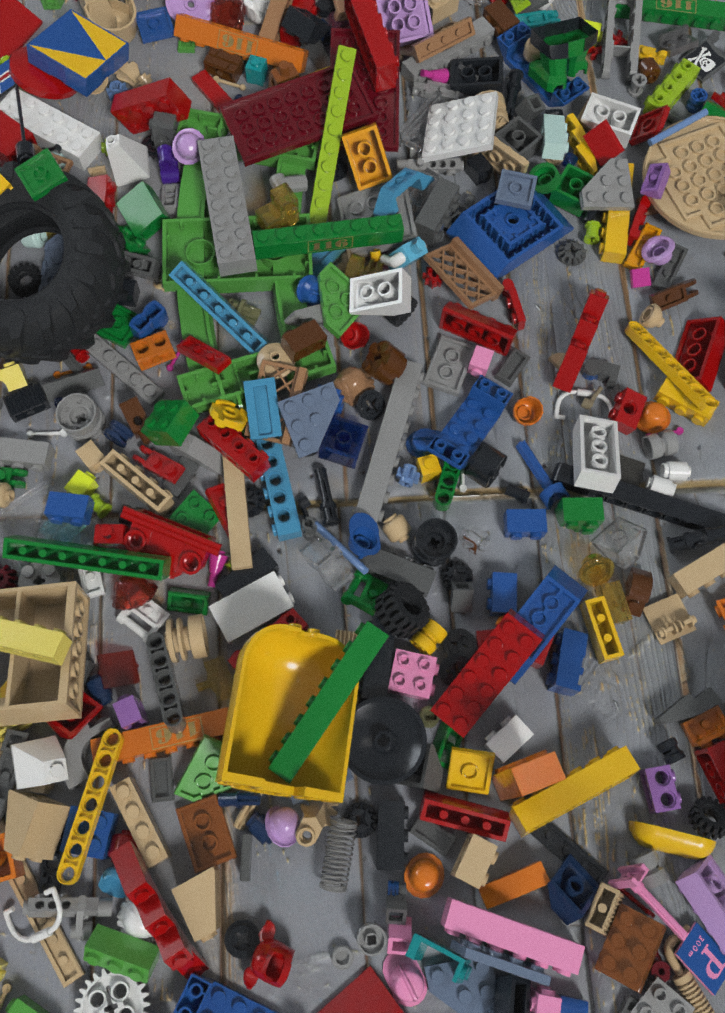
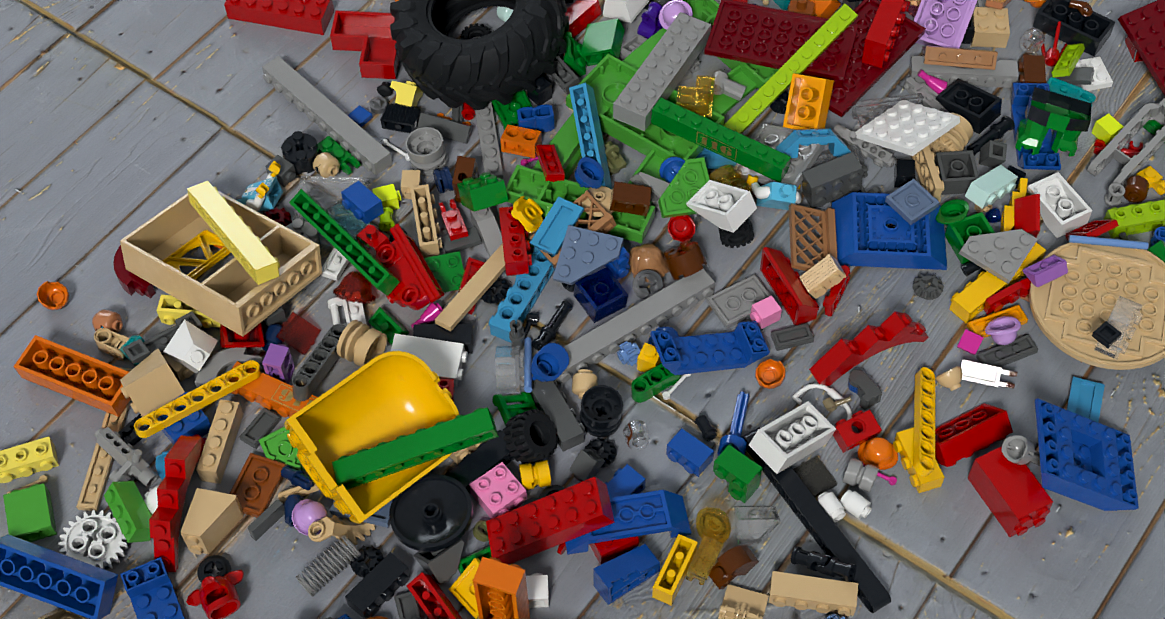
camera: 45 degrees right, 15 degrees down
white piece [3,886,63,944] -> none
red gear [422,266,443,289] -> none
black brick [464,441,508,488] -> none
lime bush [583,220,601,245] -> none
none -> blue piece [574,157,604,189]
none -> tan brick [799,254,846,299]

